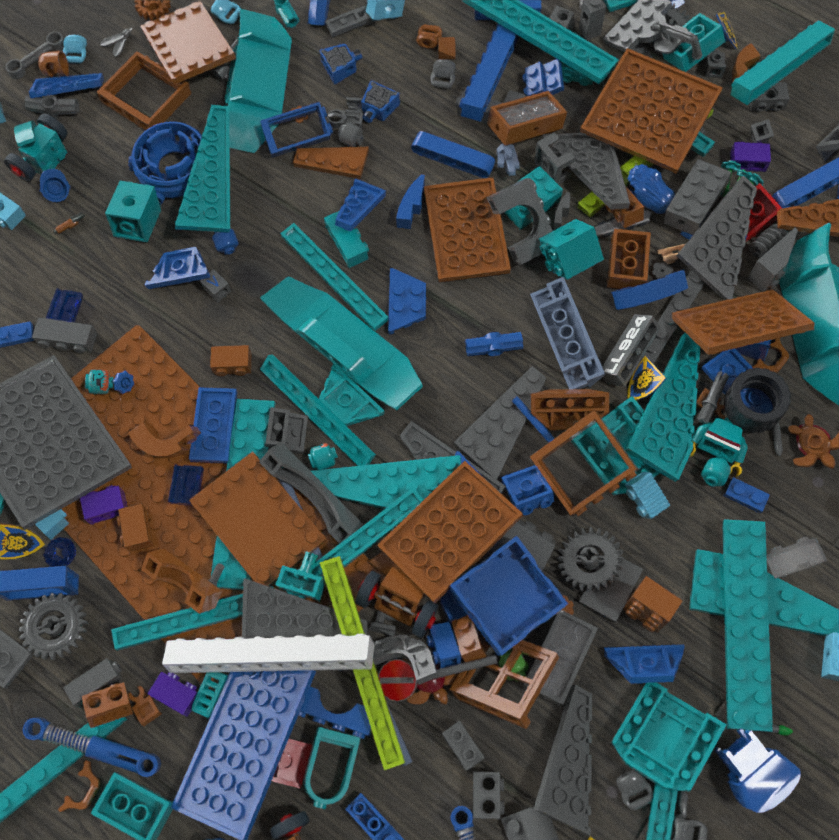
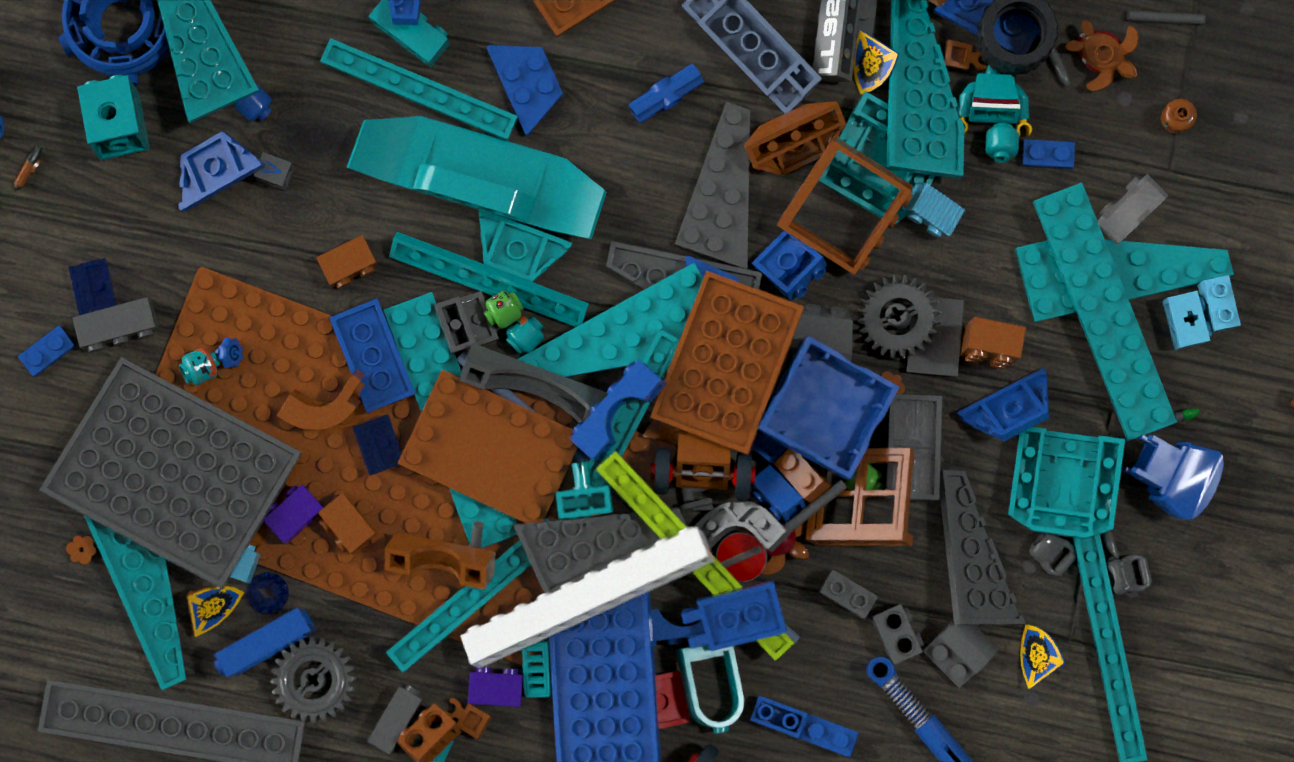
camera: 30 degrees left, 15 degrees up
blue bar [512,396,555,443] -> none
dark grey axle [697,372,729,424] -> none
none -> bright green head [484,290,524,329]
none -> blue arch [570,359,667,462]
none -> blue tile [681,580,787,652]
none -> medium azure brick [1162,291,1212,350]

